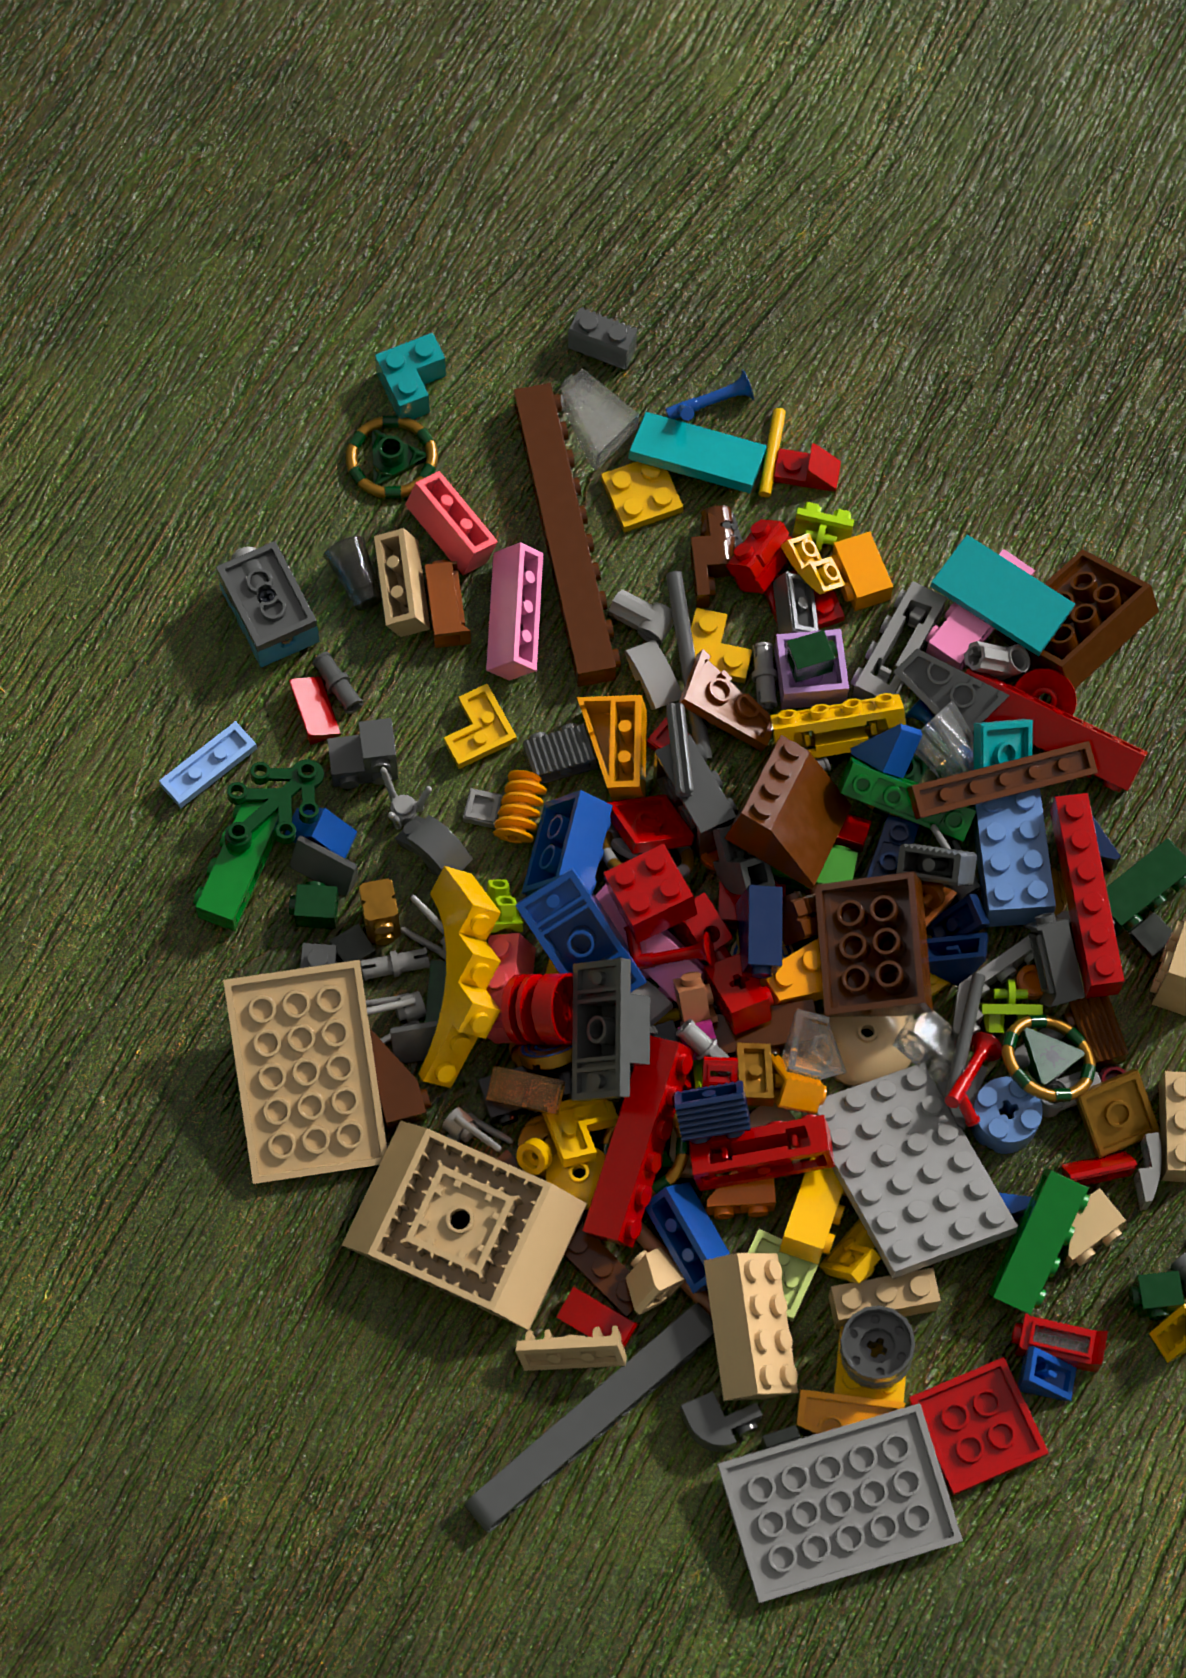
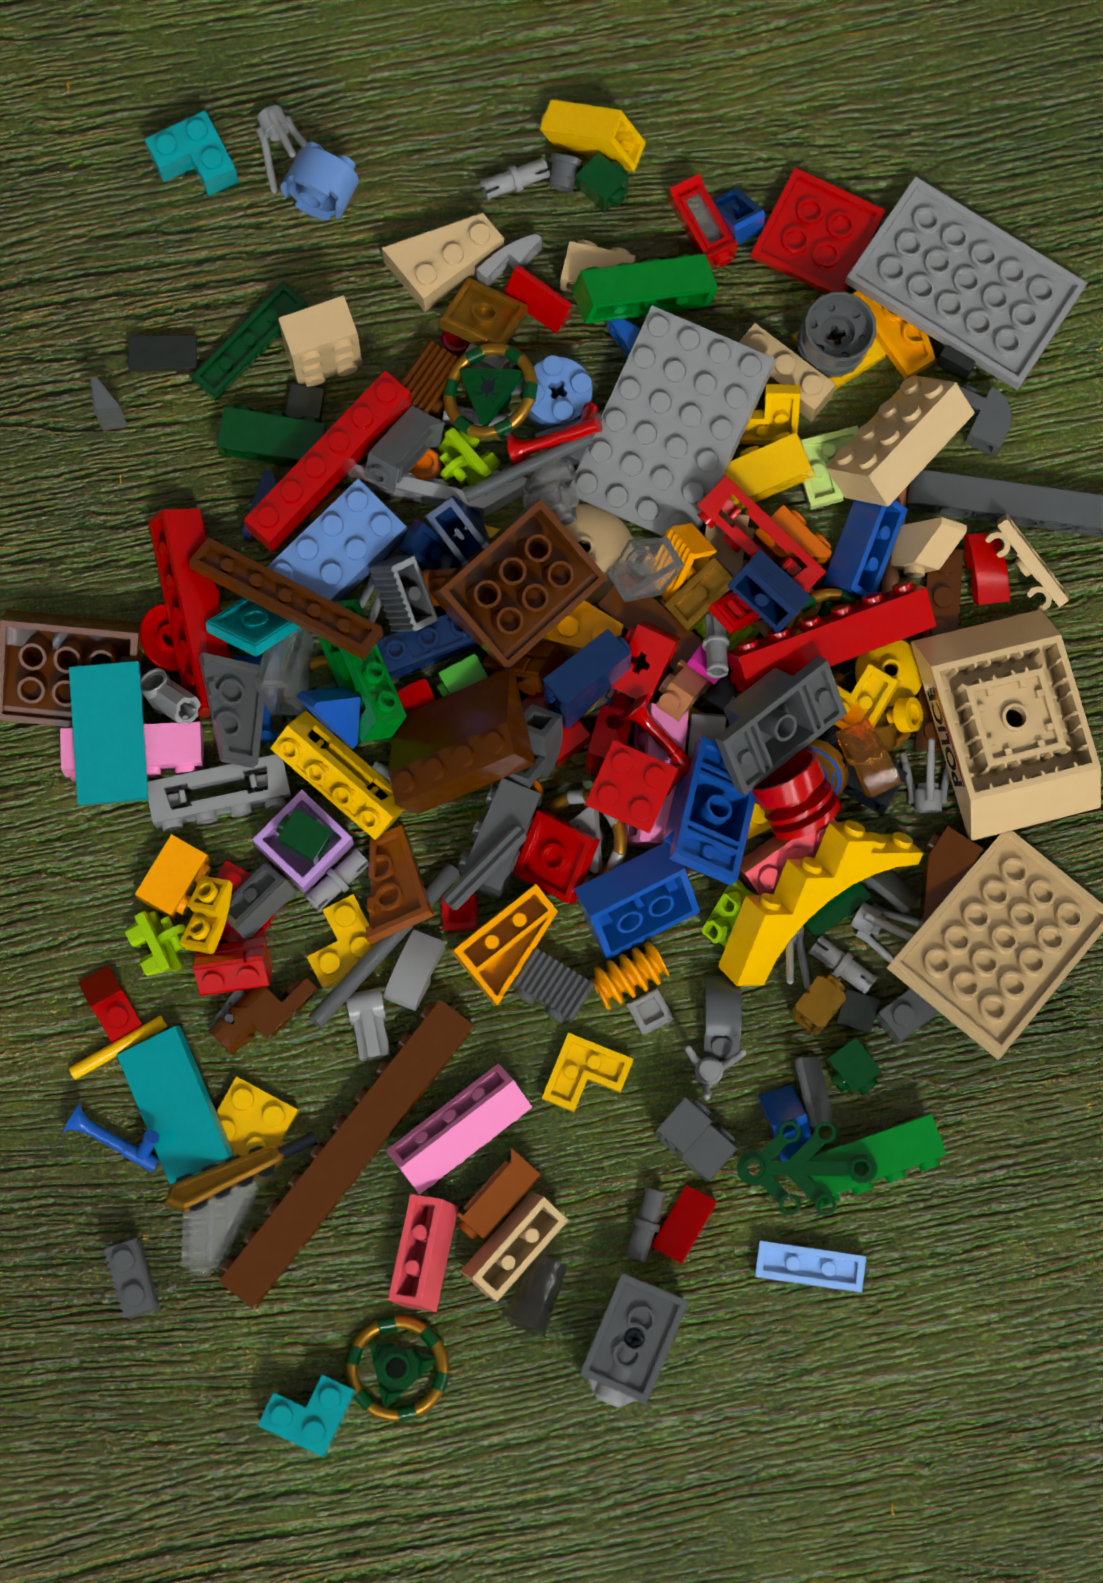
camera: 130 degrees left, 10 degrees up
none -> pearl gold sword [165,1131,317,1213]

